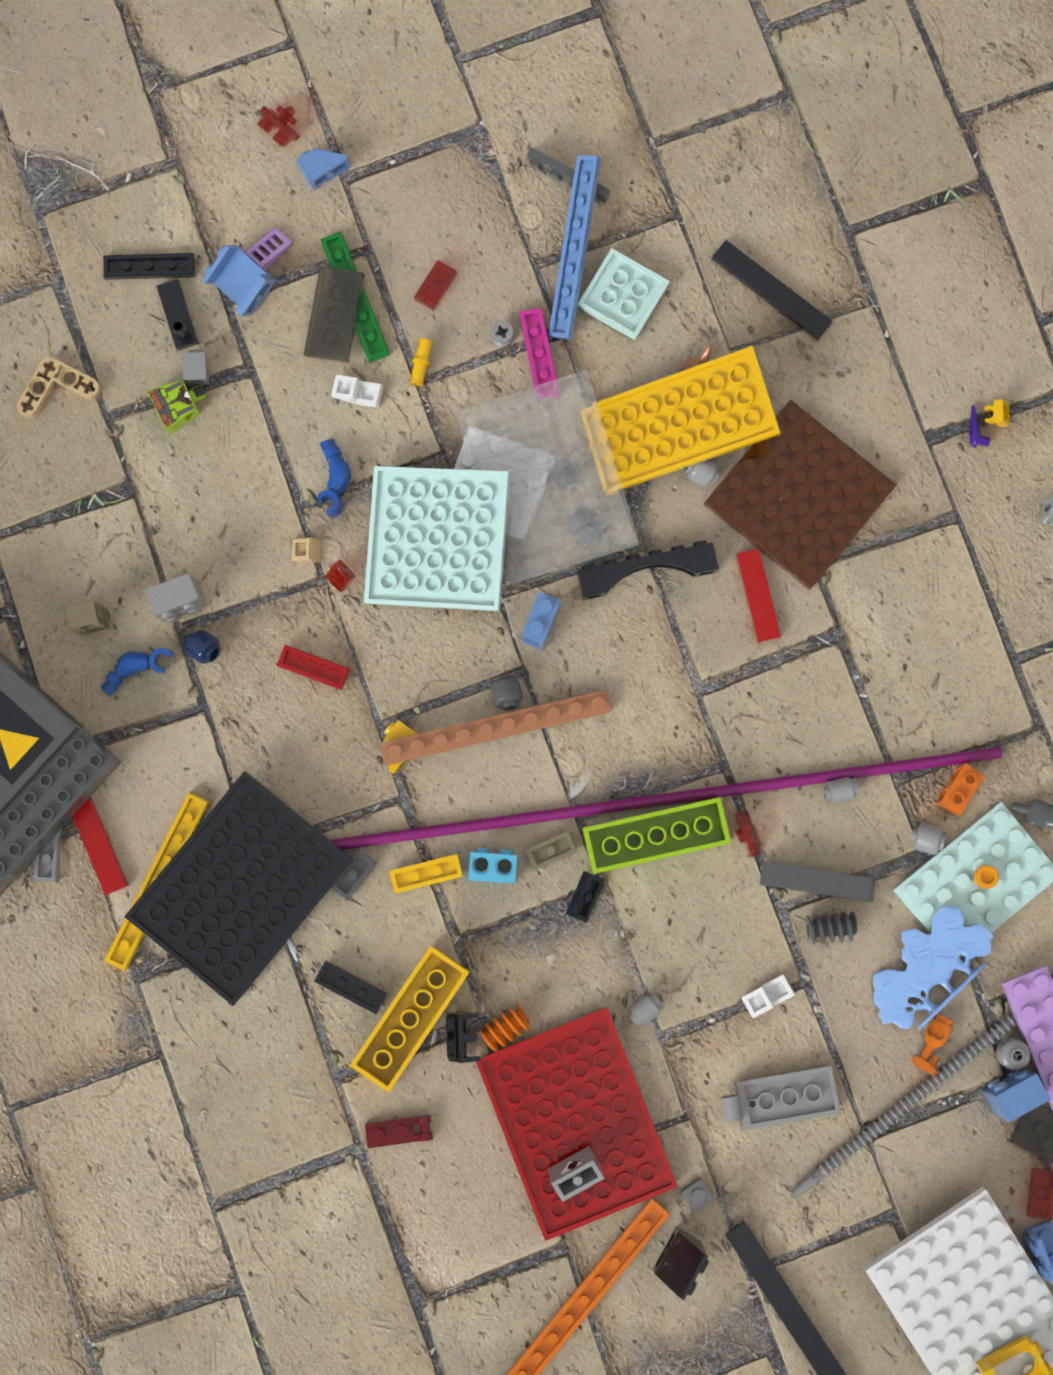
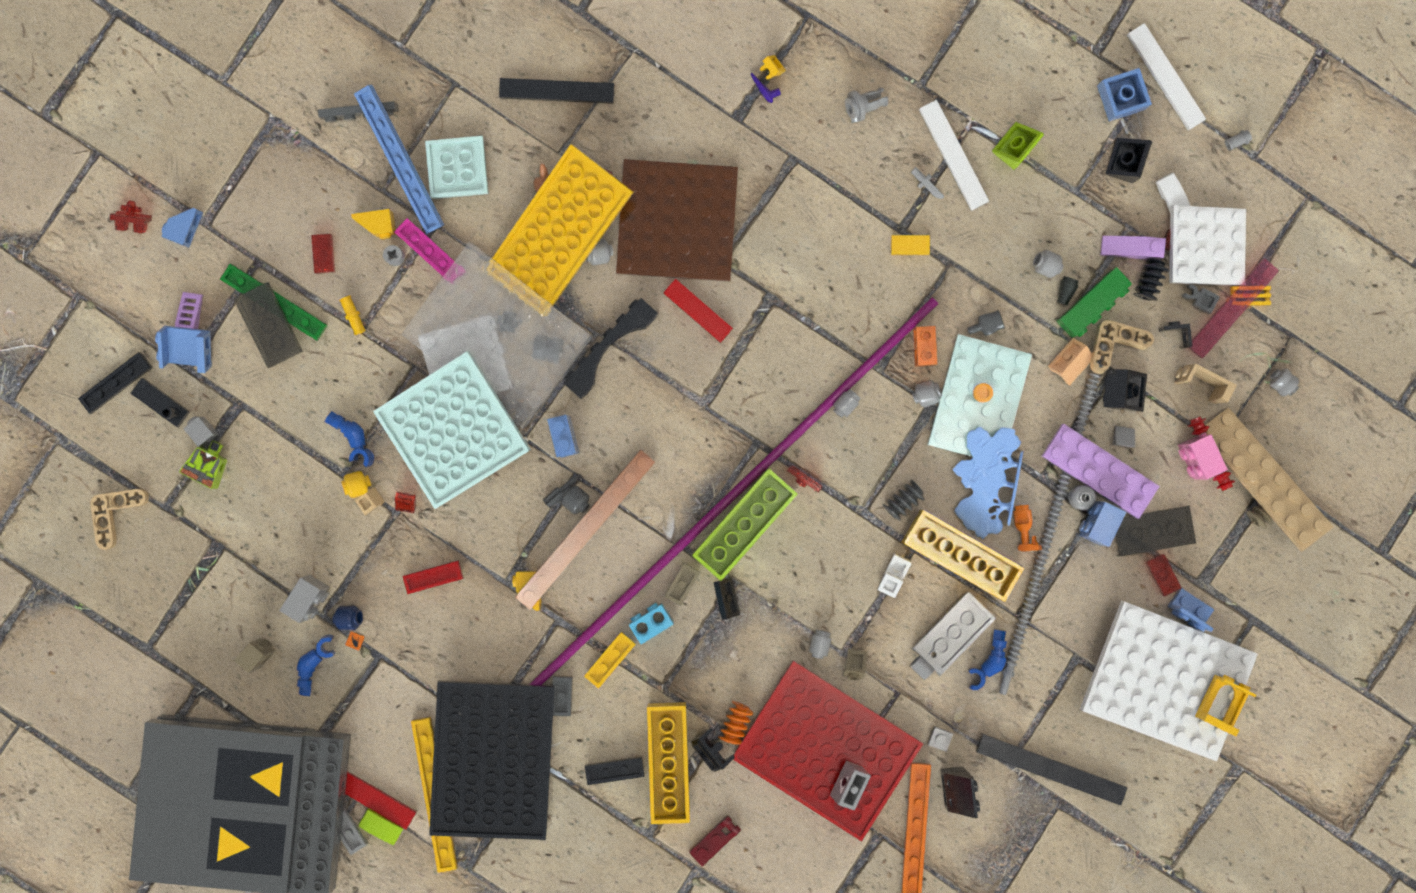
camera: 40 degrees left, 5 degrees up
white slope [331,375,384,408] -> none
dark grey beam [759,861,876,902] -> none
none -> yellow head [341,471,371,498]
none -> orange sticker [345,631,365,651]
none -> yellow slope [351,209,396,239]
none -> lime slope [358,808,403,845]
none -> dark grey axle [543,477,577,508]
none -> dark tan bracket [843,648,867,681]
none -> yellow tile [891,235,930,255]
none -> yellow brick [901,510,1024,602]
none -> blue piece [968,630,1007,690]

